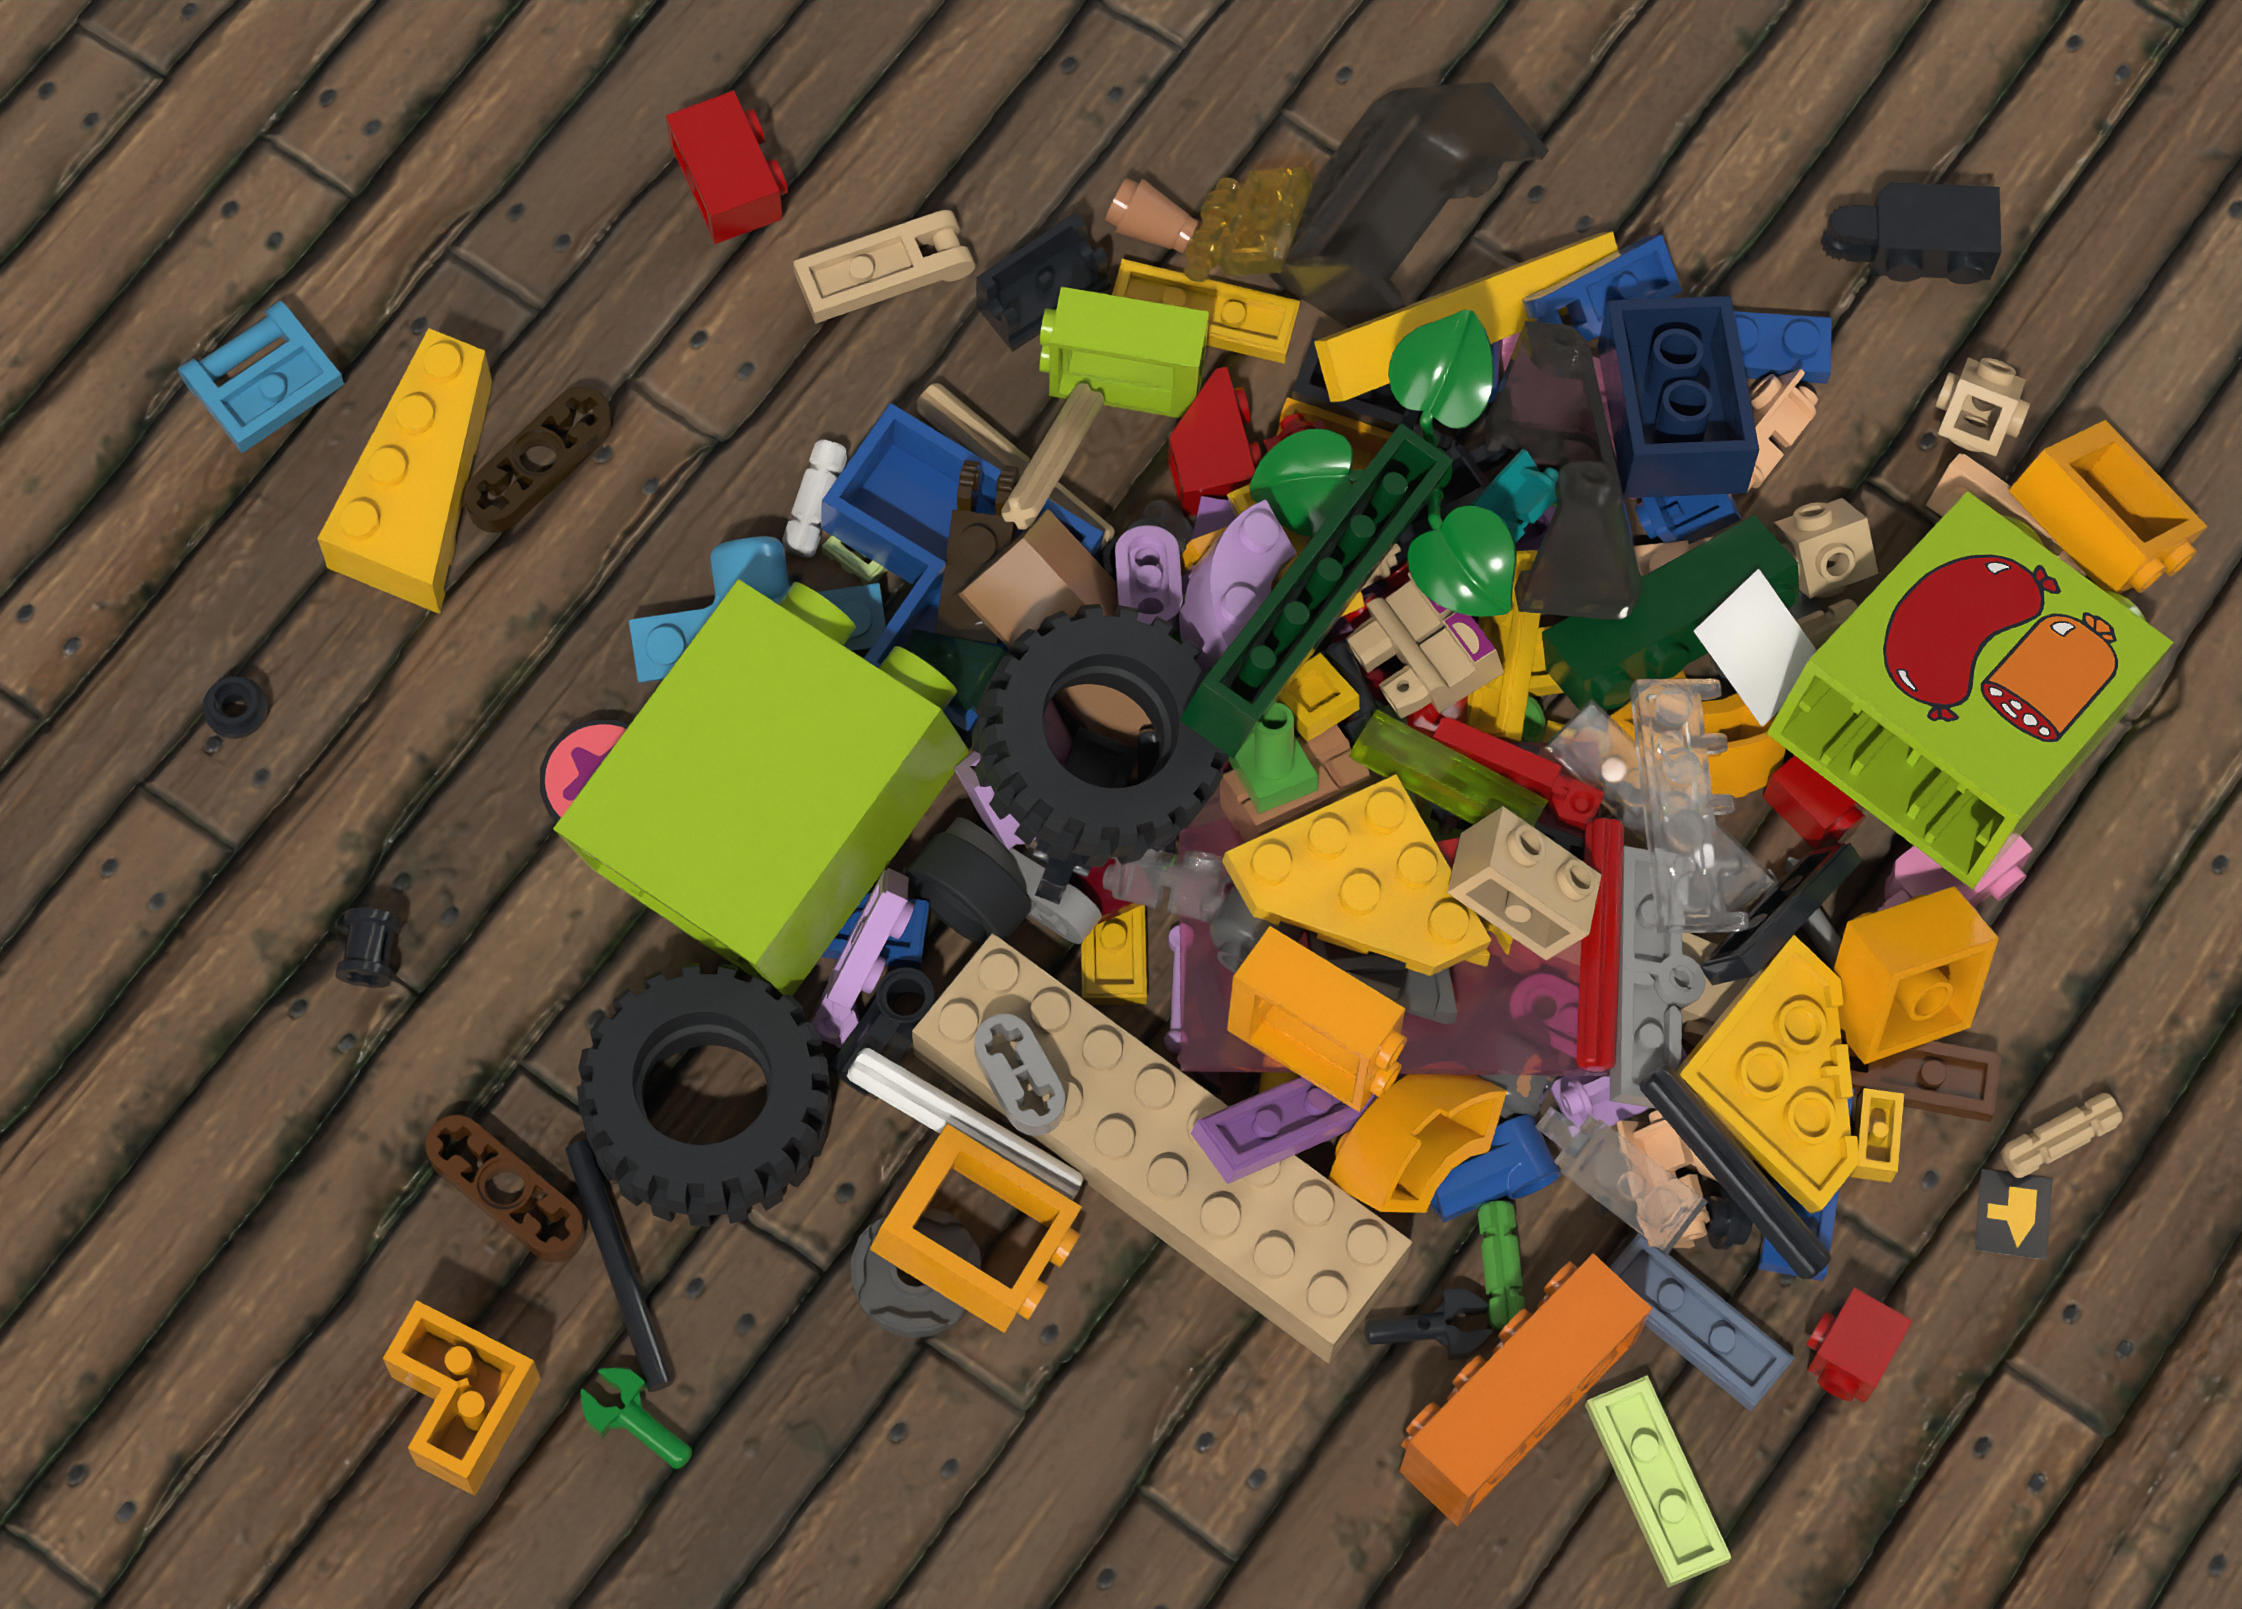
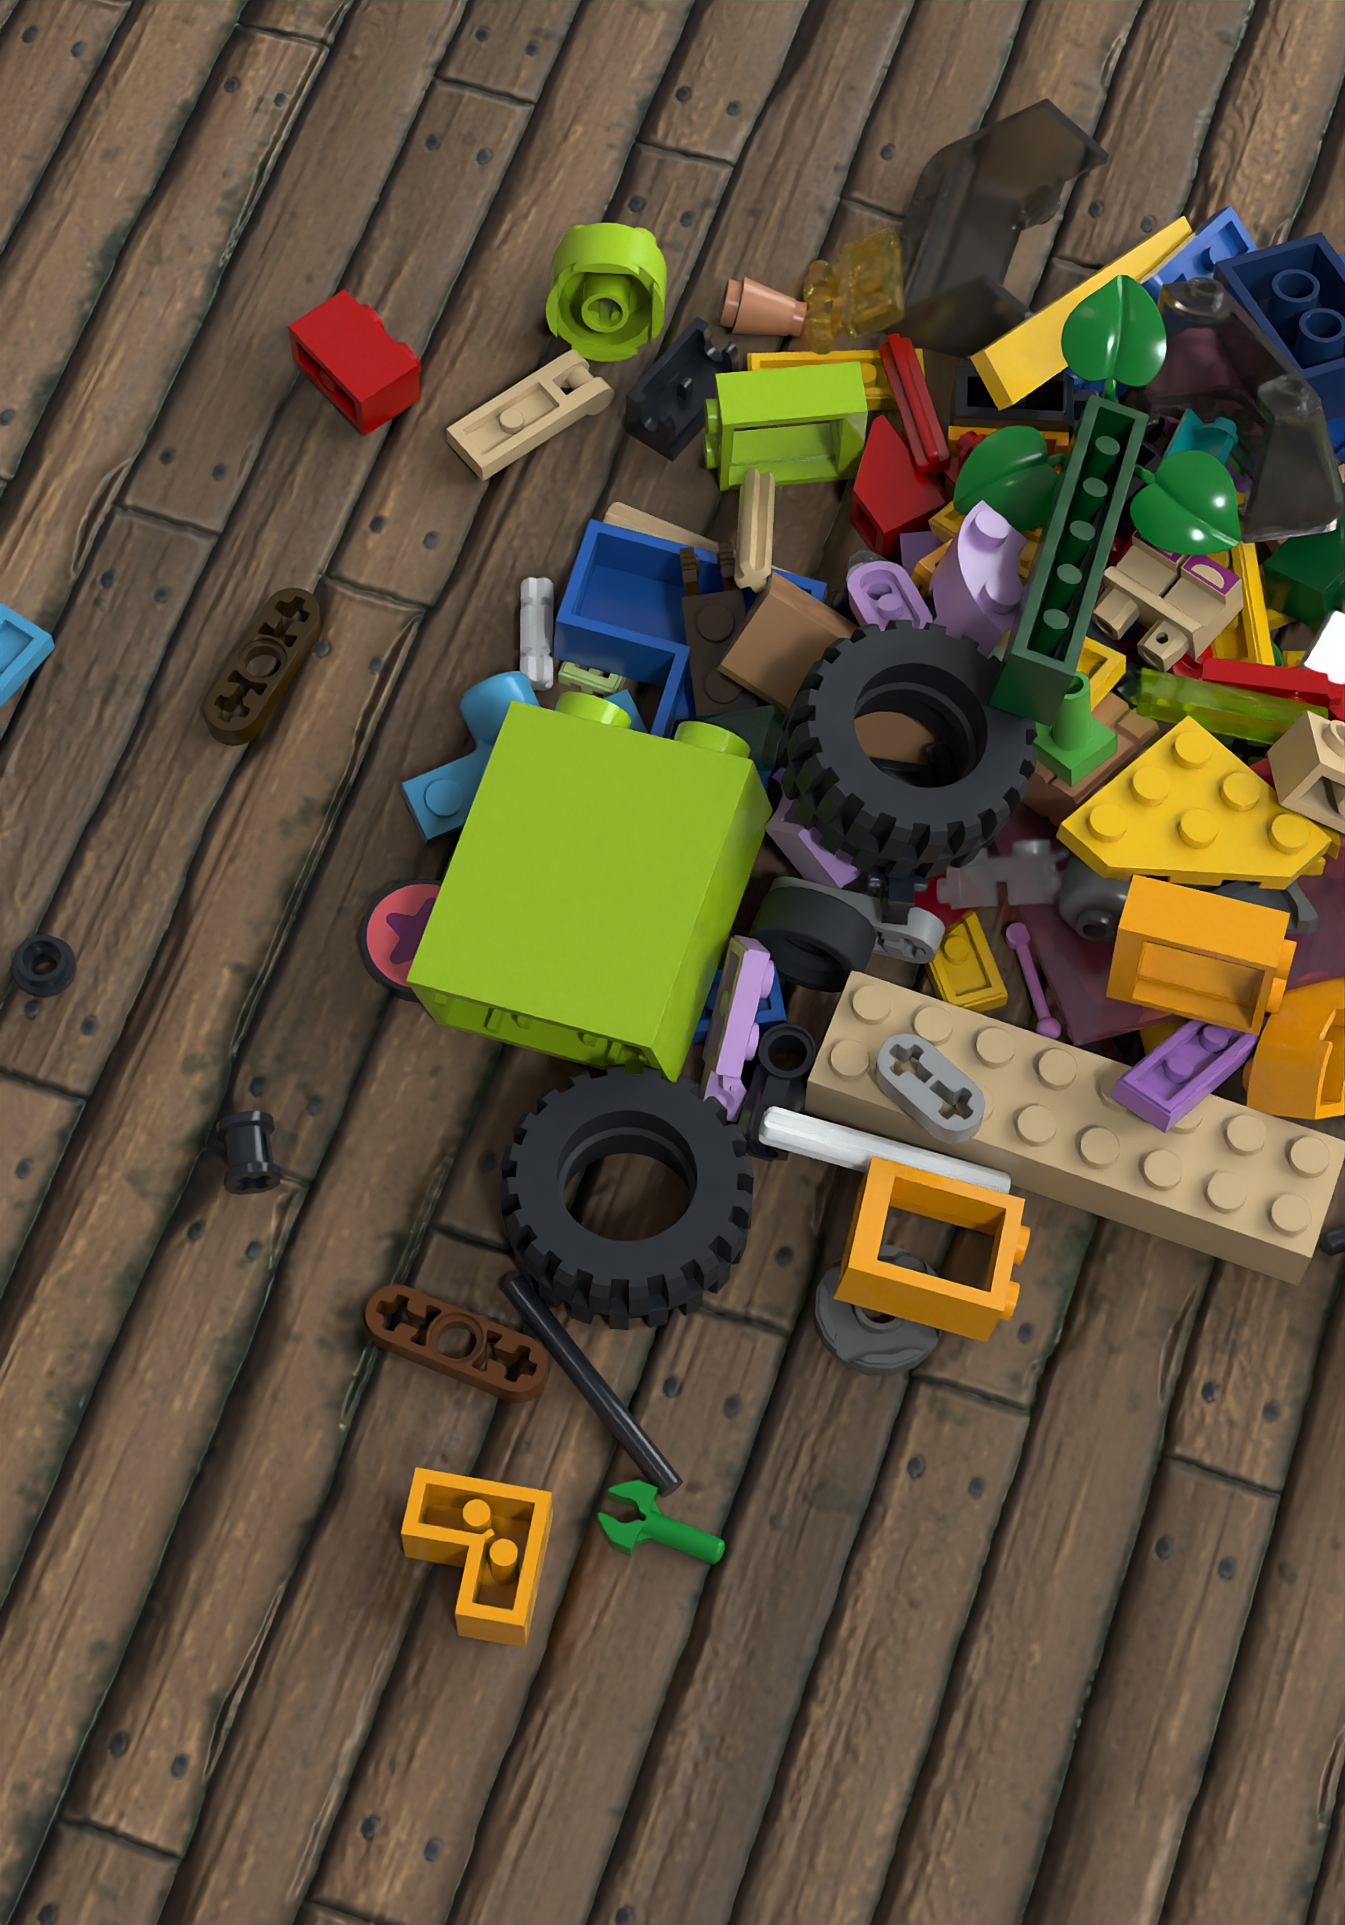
camera: 15 degrees left, 5 degrees down
yellow wedge [317,328,492,614] -> none
none -> lime brick [546,223,667,362]
none -> red axle [878,333,951,477]

